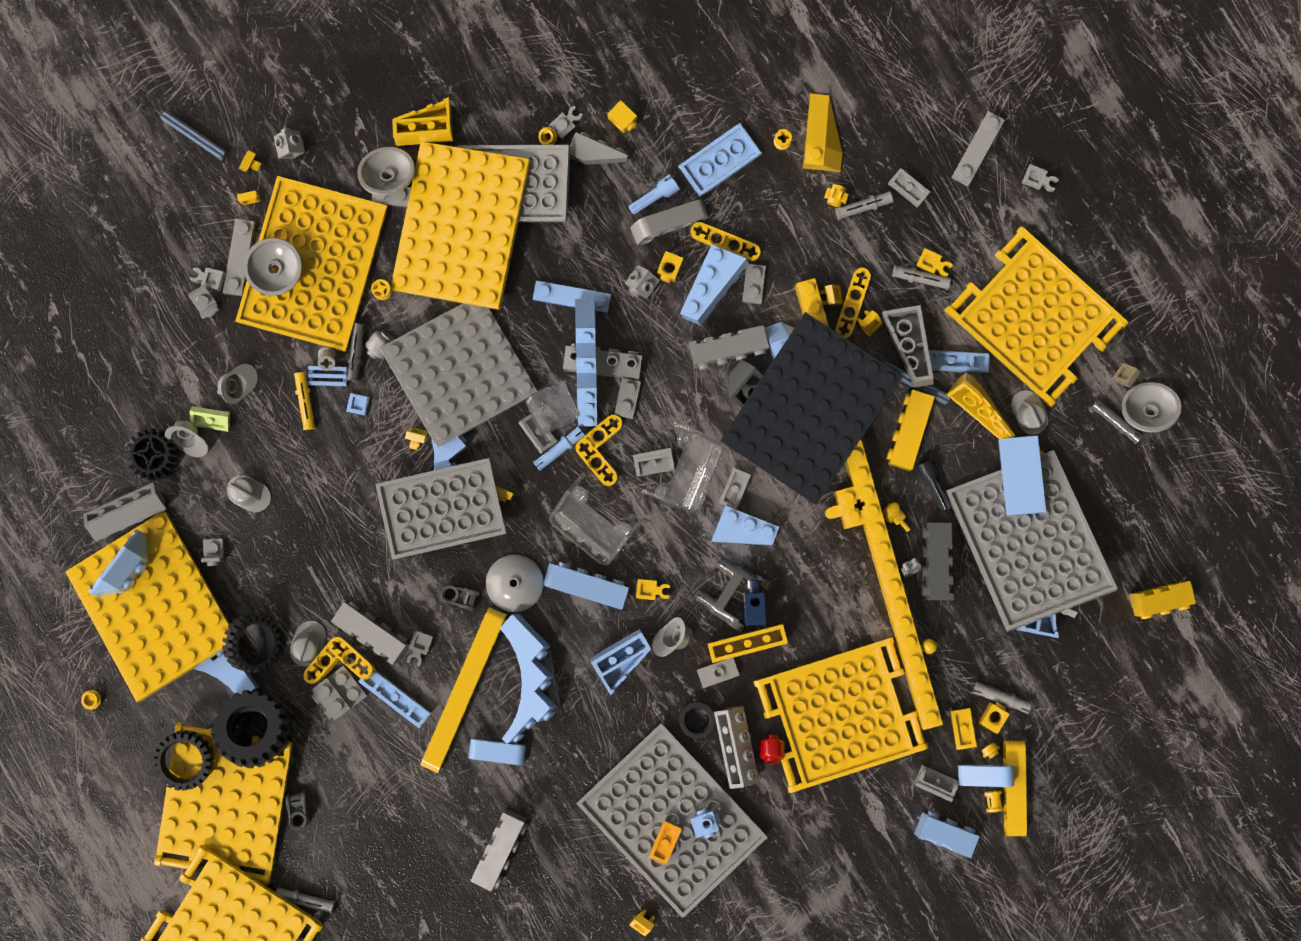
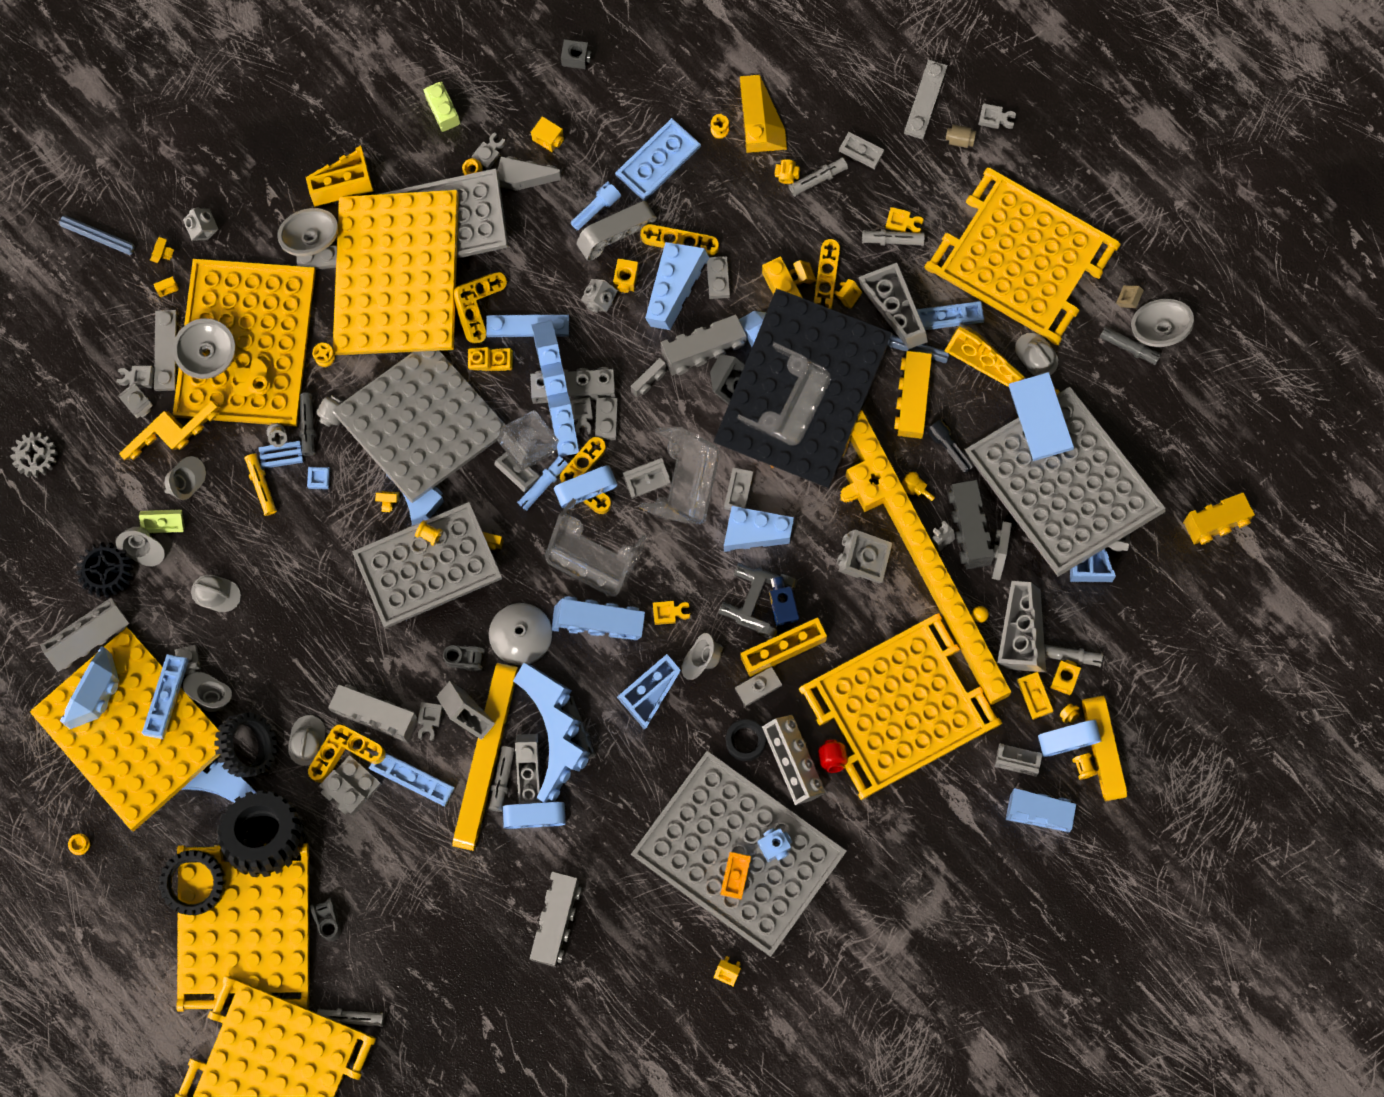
camera: 10 degrees left, 10 degrees down
none -> light grey gear [10,432,58,478]
none -> yellow bracket [119,401,221,460]
none -> light blue plate [142,654,189,739]
none -> light grey piece [183,672,232,712]
none -> yellow plate [233,358,270,397]
none -> yellow bush [415,520,443,546]
none -> yellowish green brick [423,82,460,132]
none -> light grey slope [436,681,495,740]
none -> yellow beam [454,272,507,343]
none -> yellow slope [468,347,513,371]
none -> light grey pin [488,746,515,812]
none -> light grey slope [515,734,540,804]
none -> light blue beam [554,465,618,508]
none -> dark grey brick [561,39,592,69]
none -> light grey plate [570,398,593,435]
none -> light grey plate [630,358,666,397]
none -> clear windscreen [737,342,831,446]
none -> light grey plate [837,530,892,583]
none -> dark tan brick [945,124,976,148]
none -> light grey wing [992,522,1011,580]
none -> light grey wedge [997,581,1046,672]

